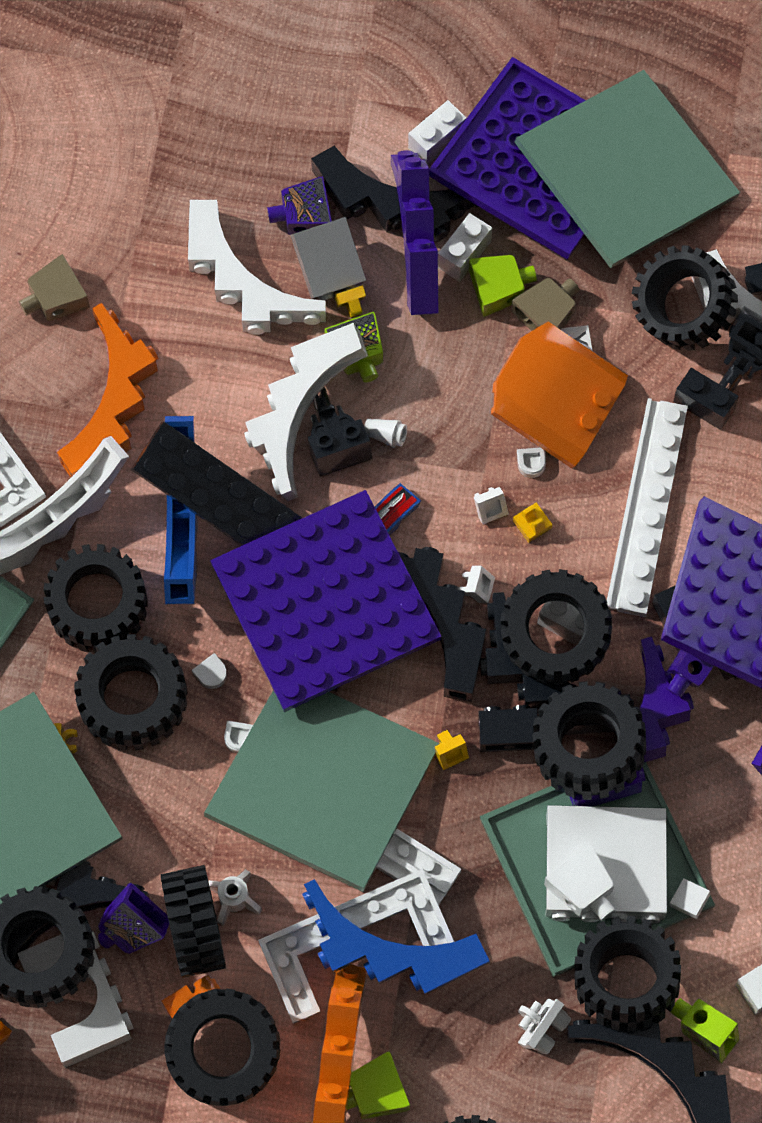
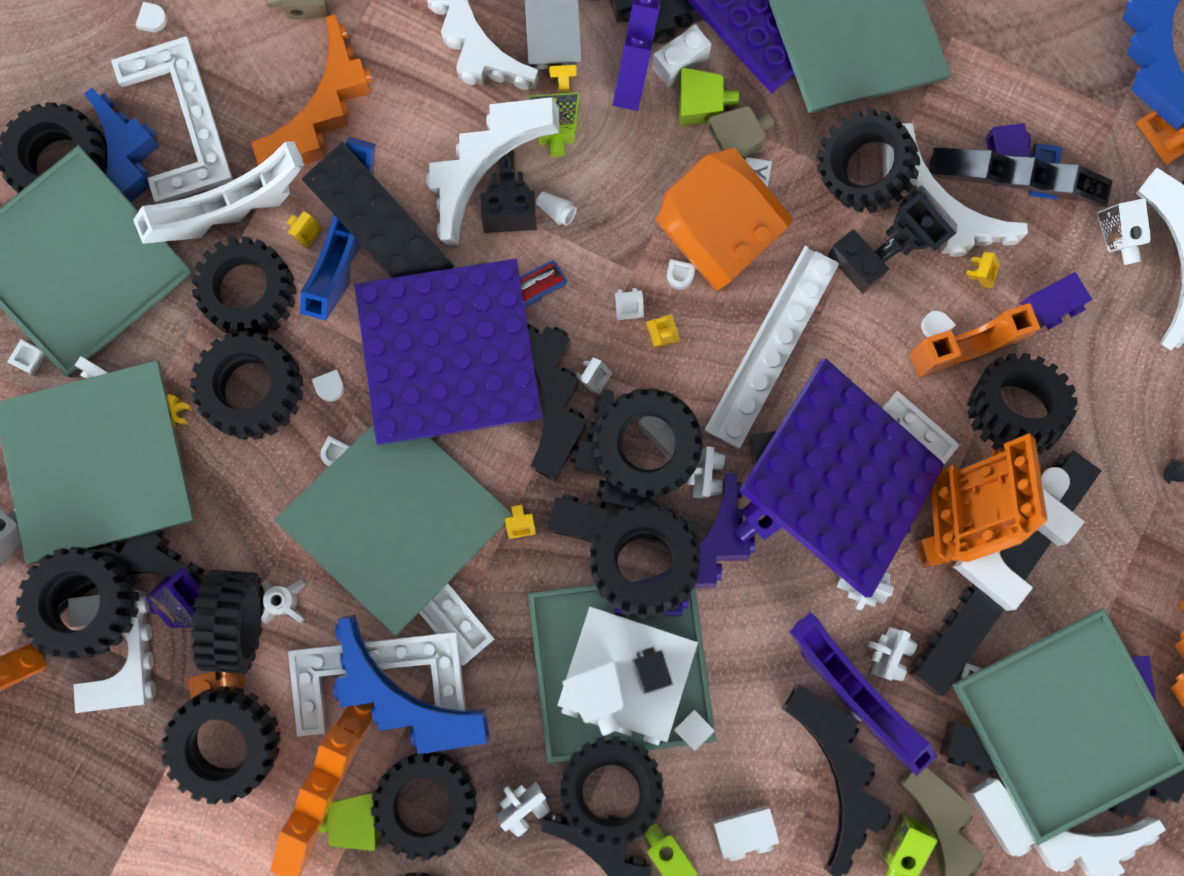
camera: 15 degrees right, 10 degrees up
none -> yellow tile [286,211,323,249]
none -> black tyre [371,752,477,861]
none -> black brick [632,647,673,694]
none -> white hips [686,446,725,499]

